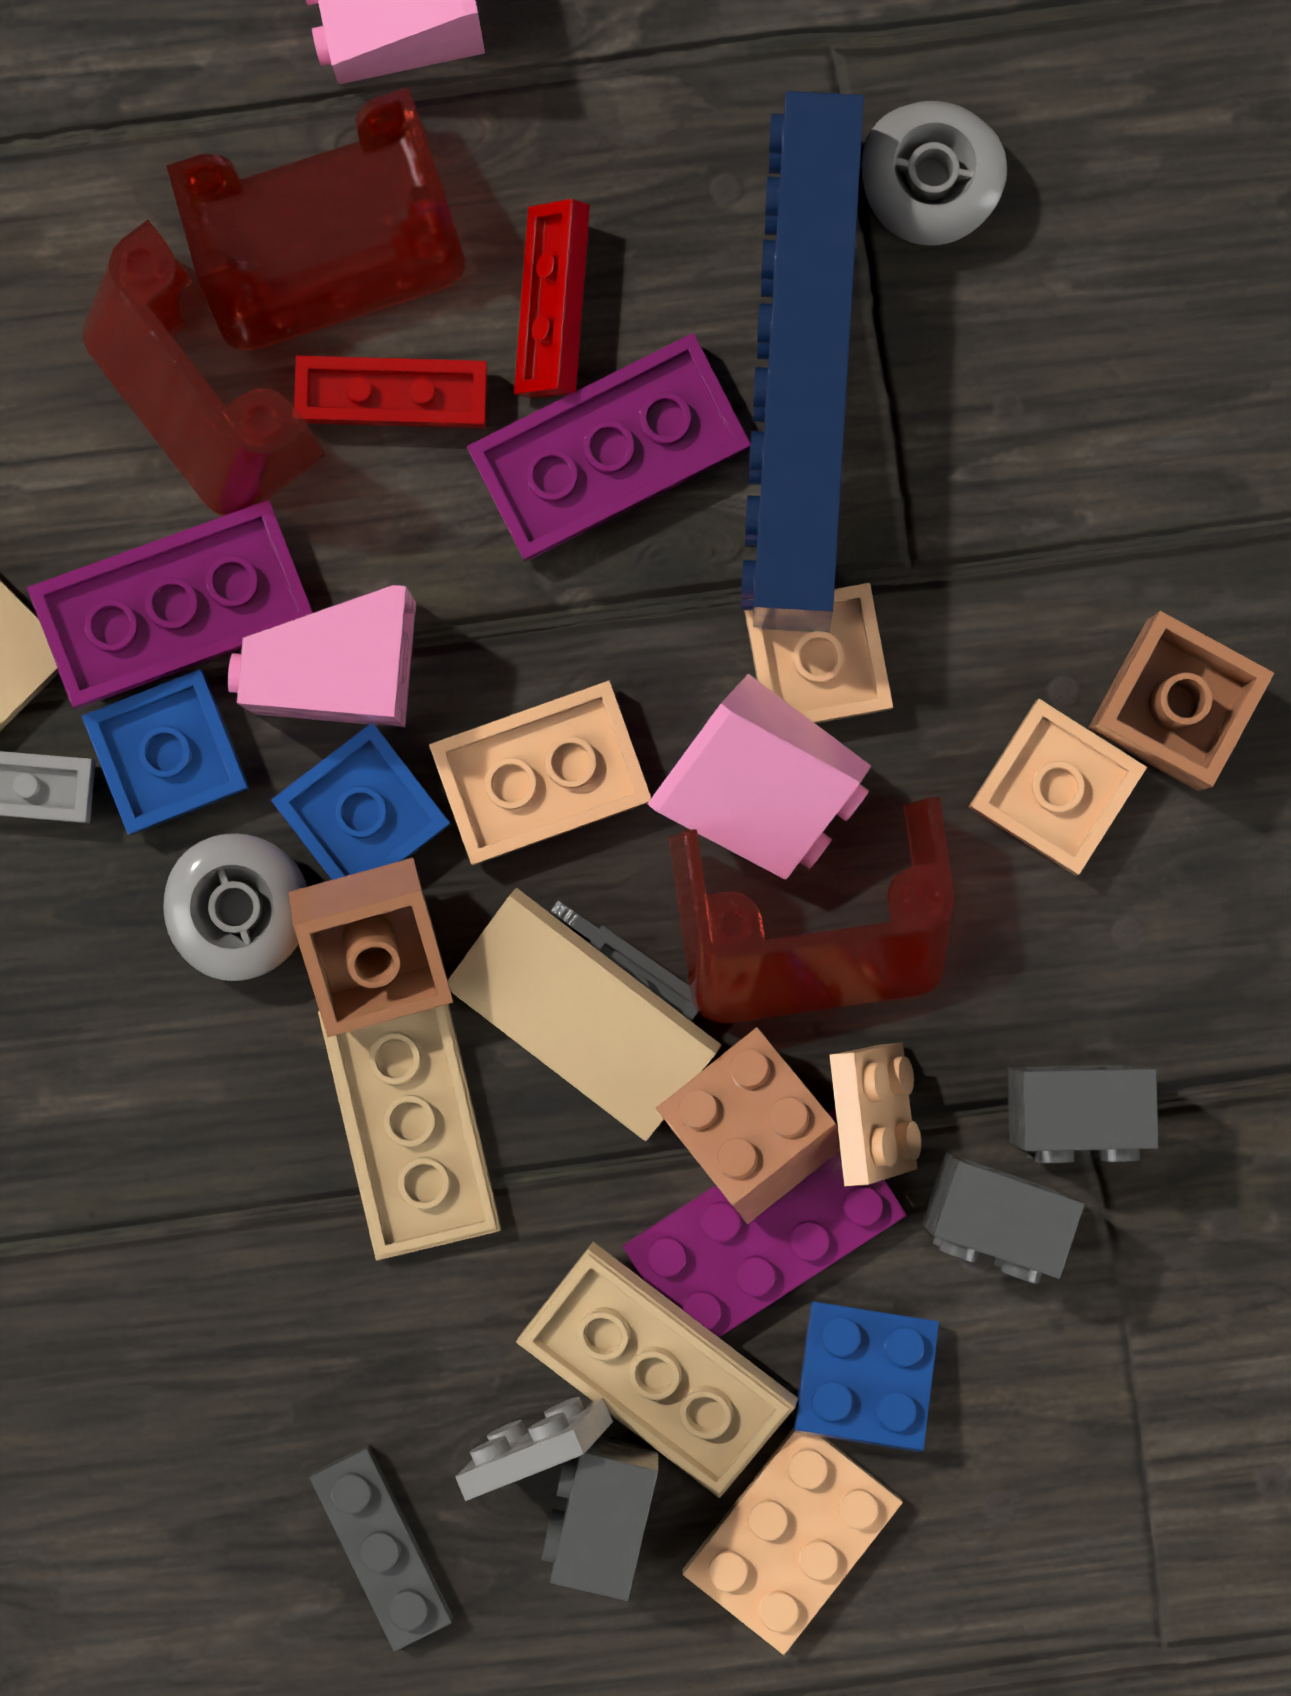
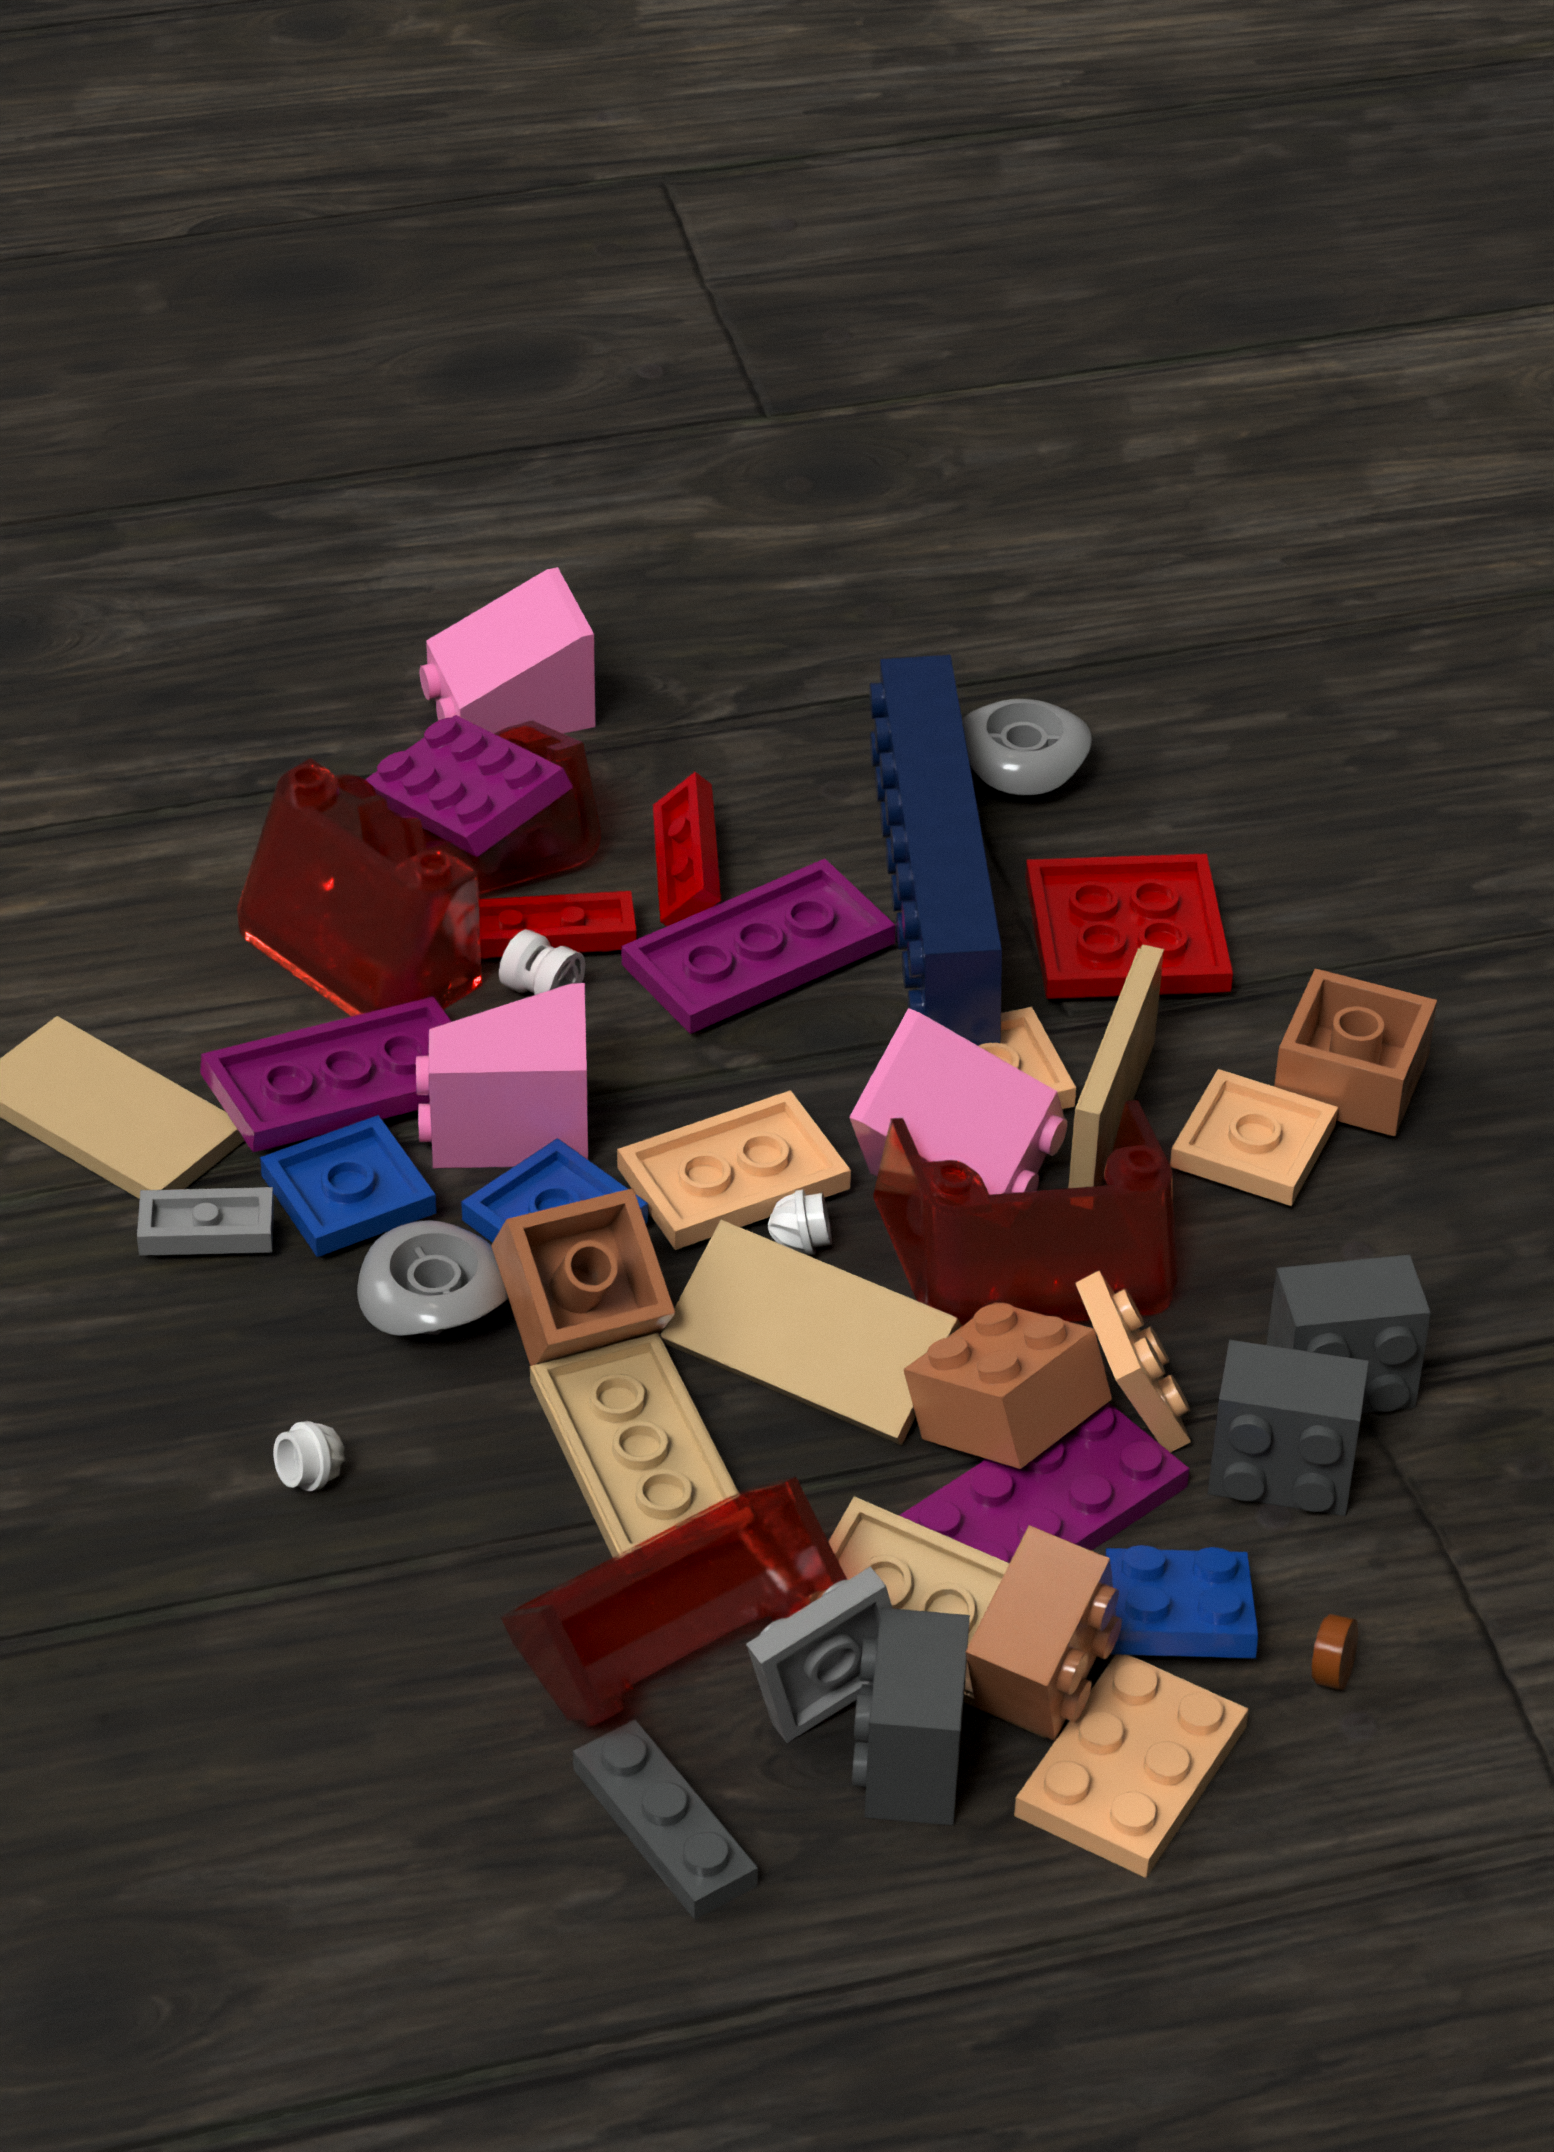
camera: 10 degrees left, 45 degrees down
none -> white plate [273,1421,345,1491]
none -> magenta plate [362,715,573,857]
none -> white wheel [499,929,586,995]
none -> clear red windscreen [501,1477,847,1727]
none -> white plate [768,1189,832,1255]
none -> nougat brick [966,1525,1122,1741]
none -> red plate [1025,853,1233,999]
none -> tan tile [1067,944,1164,1209]
none -> dark orange tile [1312,1614,1358,1690]

